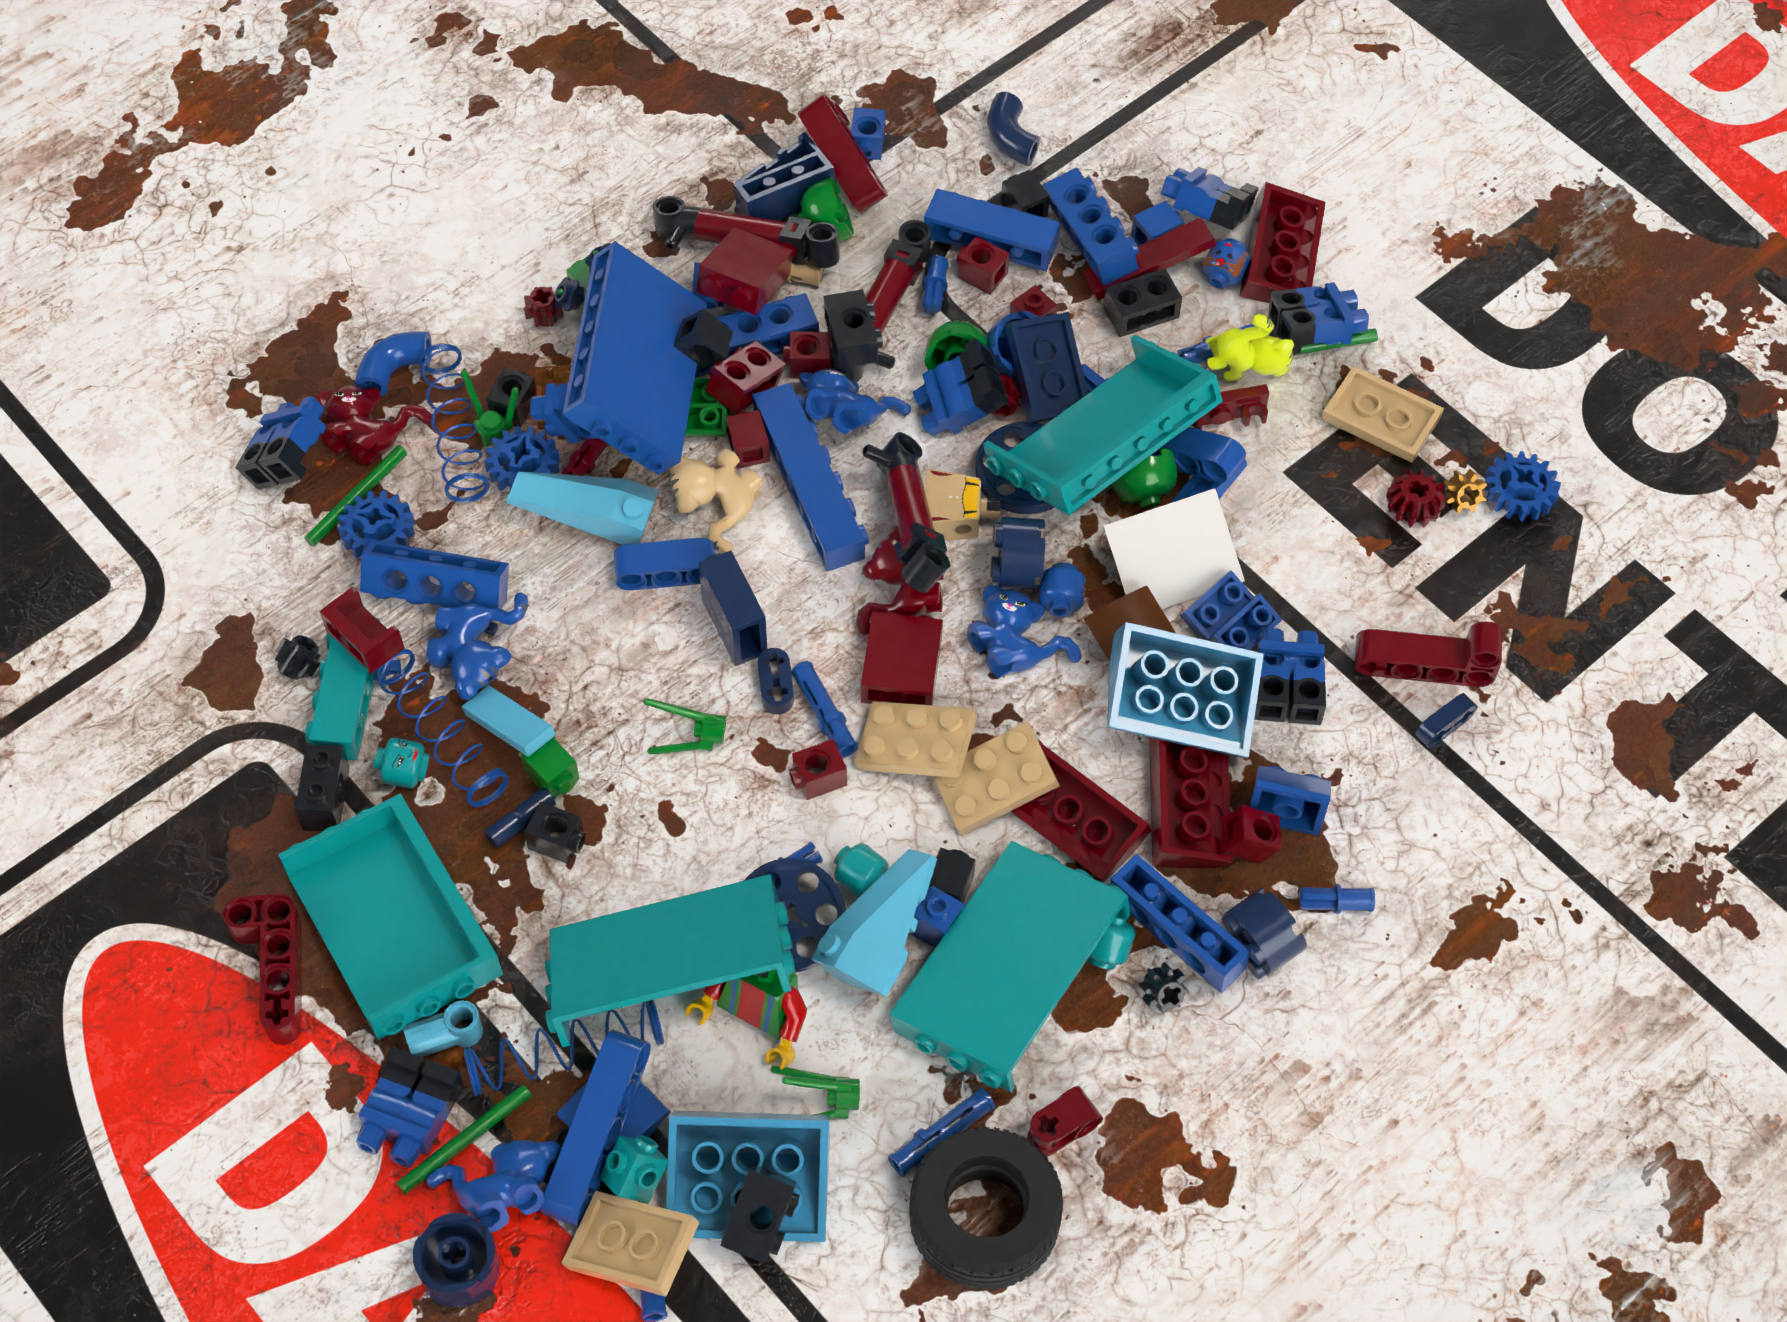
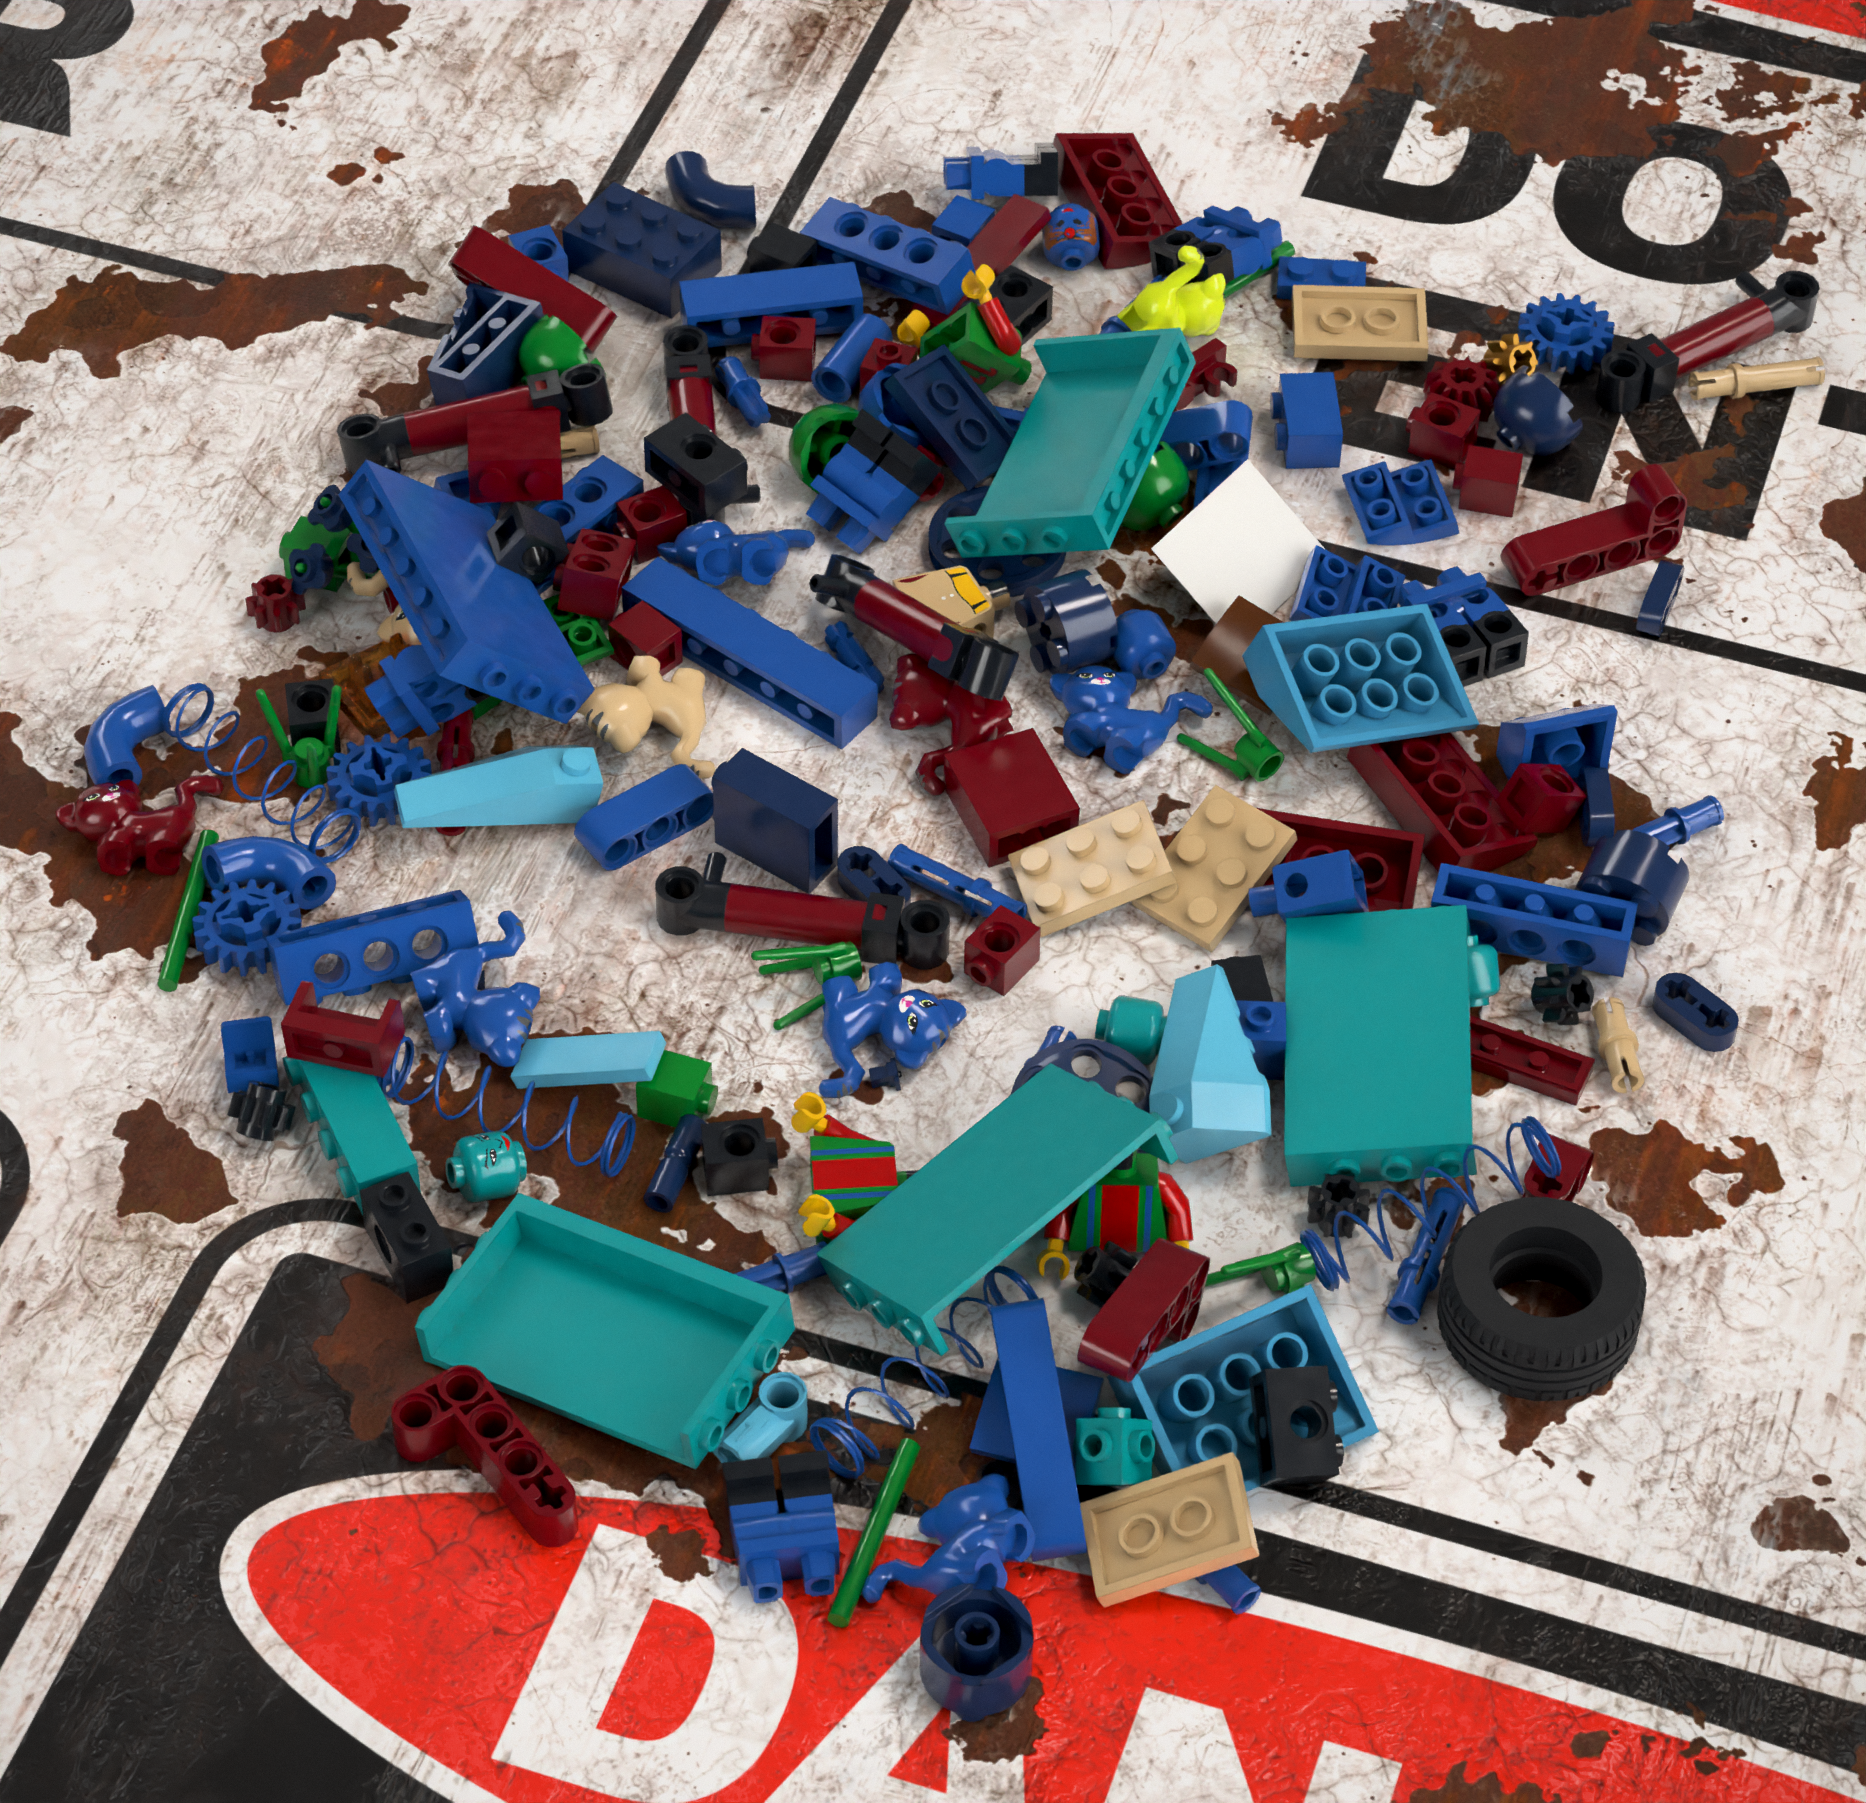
camera: 30 degrees left, 10 degrees down
hips [235,396,327,490] -> none
none -> blue cylinder [201,836,336,910]
none -> blue bracket [220,1016,280,1093]
none -> dark blue brick [562,182,722,319]
none -> piece [655,852,950,970]
none -> blue axle [735,1241,827,1294]
none -> torso [791,1092,918,1245]
none -> blue pin [811,314,893,403]
none -> blue animal [819,962,967,1098]
none -> blue axle [825,621,885,694]
none -> dark blue piece [869,1057,902,1091]
none -> torso [897,264,1032,394]
none -> black gear [1074,1241,1138,1309]
none -> dark red beam [1077,1237,1210,1382]
none -> green plant [1177,668,1284,782]
none -> blue torso [1248,850,1369,924]
none -> blue brick [1270,372,1343,469]
none -> blue plate [1276,256,1366,299]
none -> blue piece [1300,1116,1562,1292]
none -> black gear [1307,1174,1370,1239]
none -> blue slope [1342,459,1459,545]
none -> dark red brick [1406,392,1481,470]
none -> dark red brick [1452,445,1523,518]
none -> dark red tile [1470,1015,1595,1106]
none -> dark blue cylinder [1493,365,1583,457]
none -> dark blue beam [1577,767,1615,847]
none -> tan pin [1592,997,1645,1093]
none -> black piece [1596,271,1820,413]
none -> dark blue beam [1652,973,1739,1052]
none -> tan pin [1688,356,1825,401]

